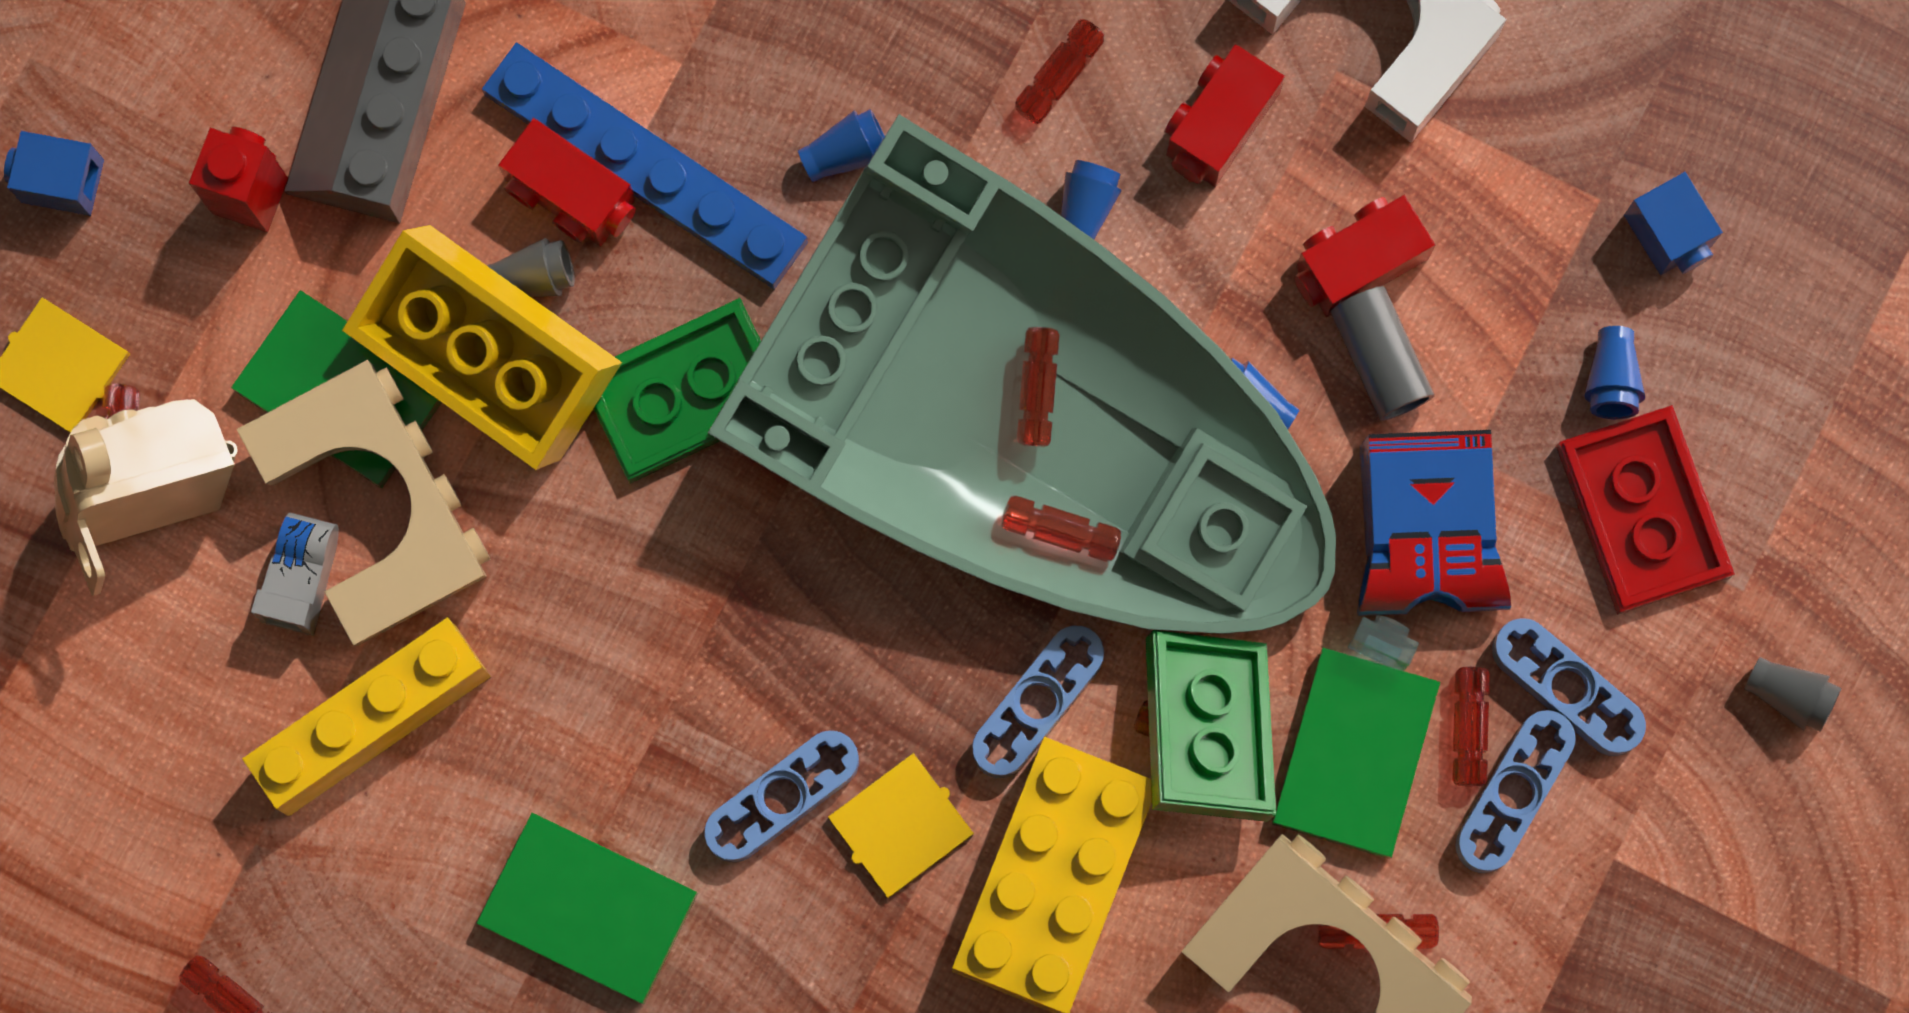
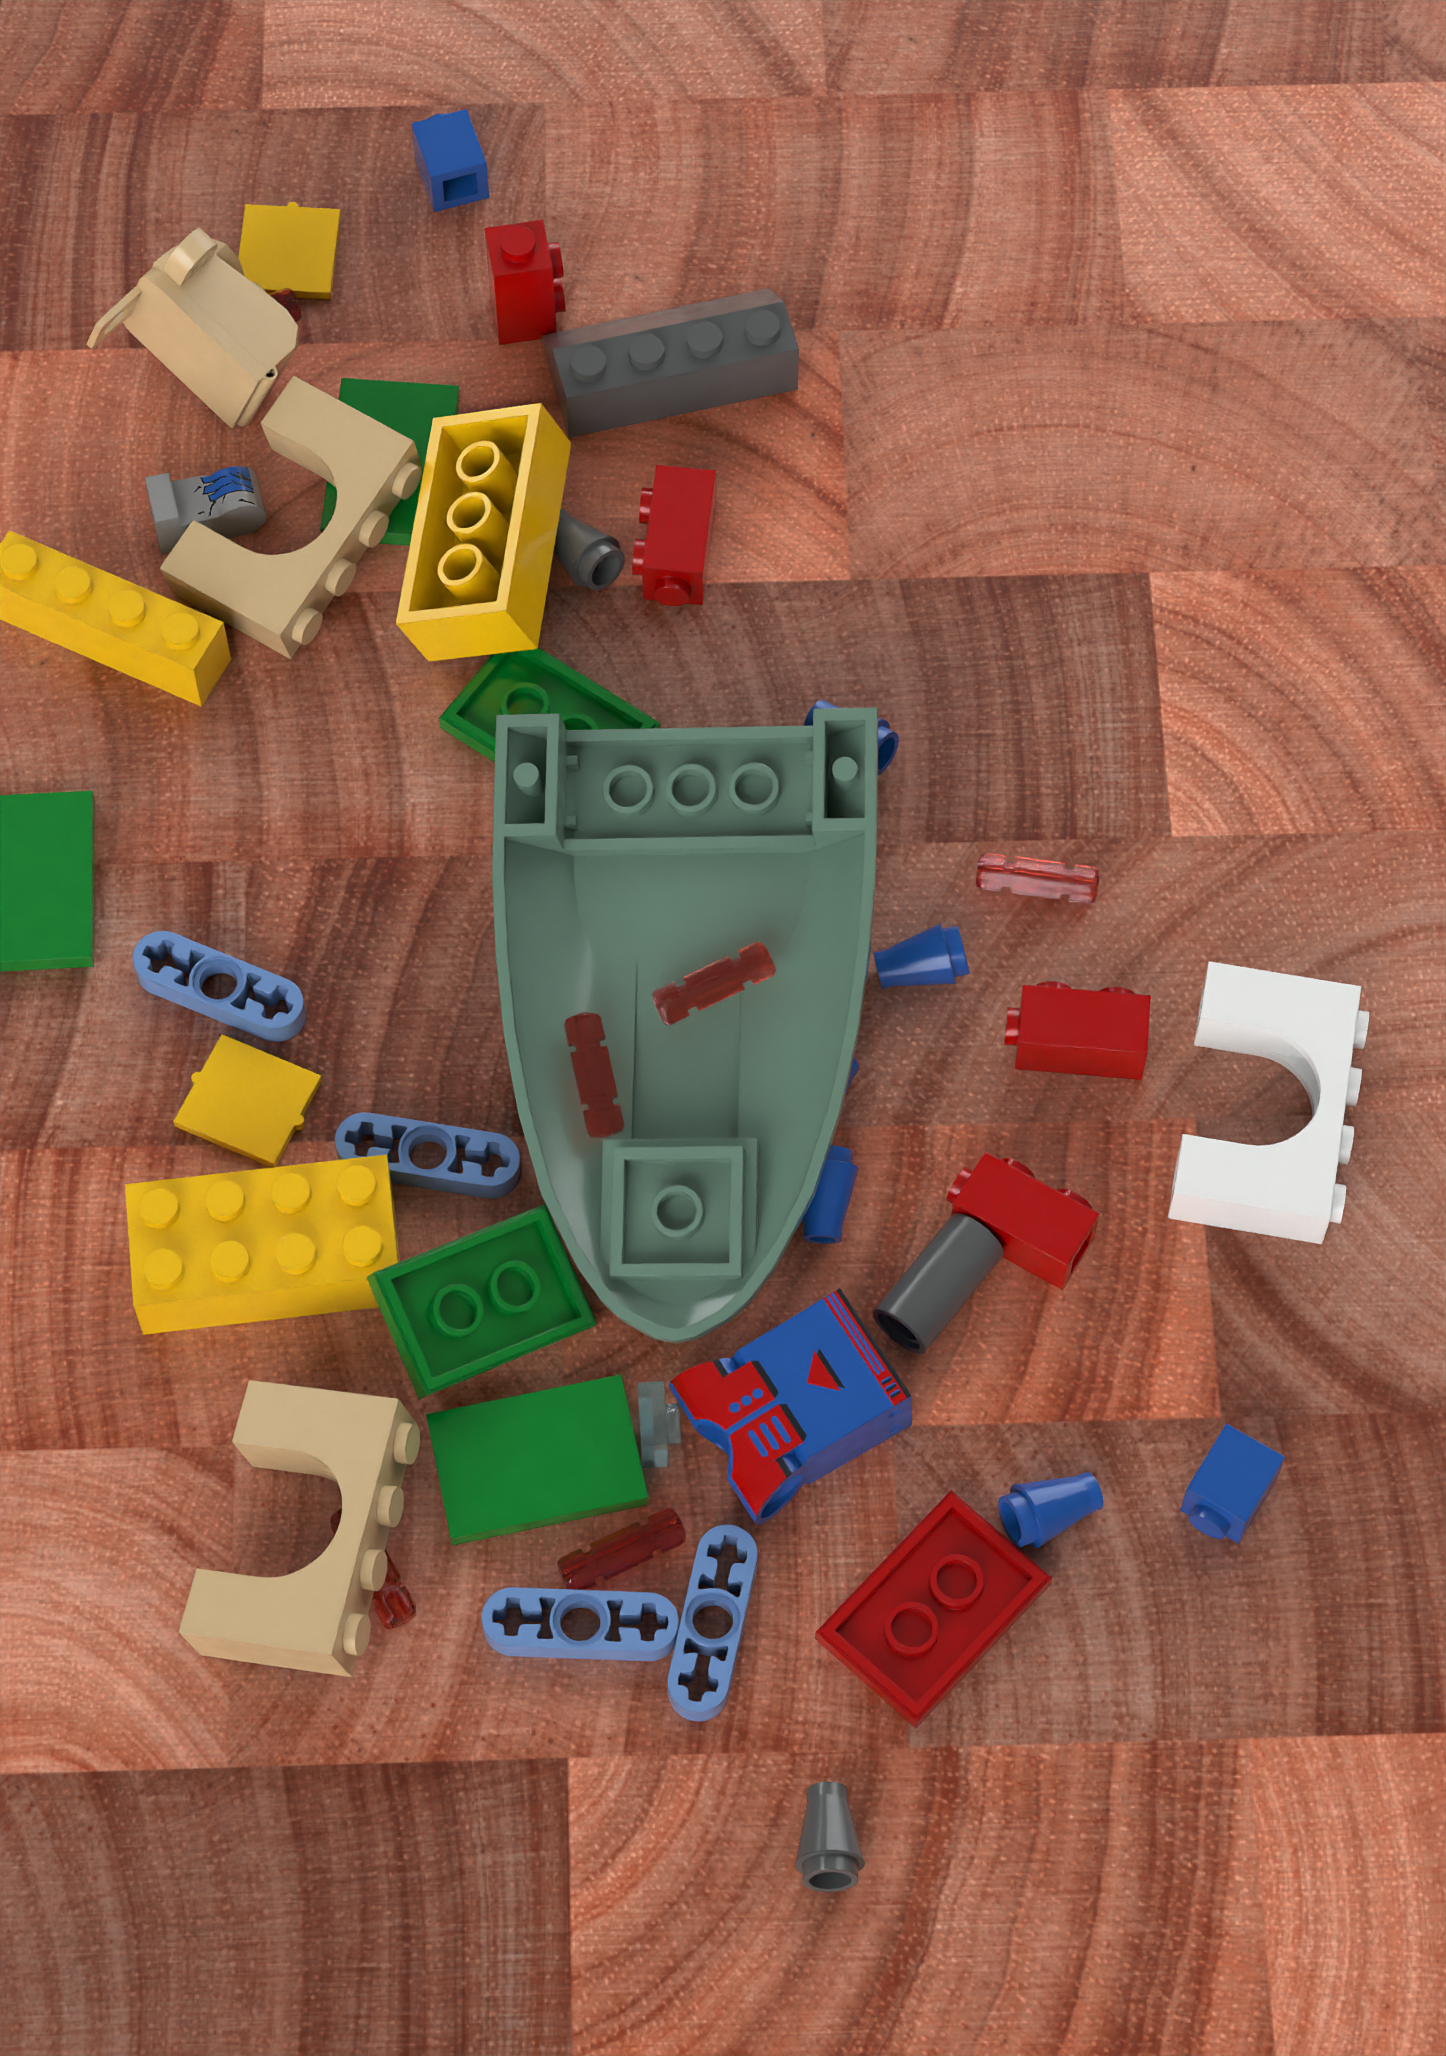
camera: 60 degrees right, 15 degrees down
blue plate [482,42,808,290] -> none

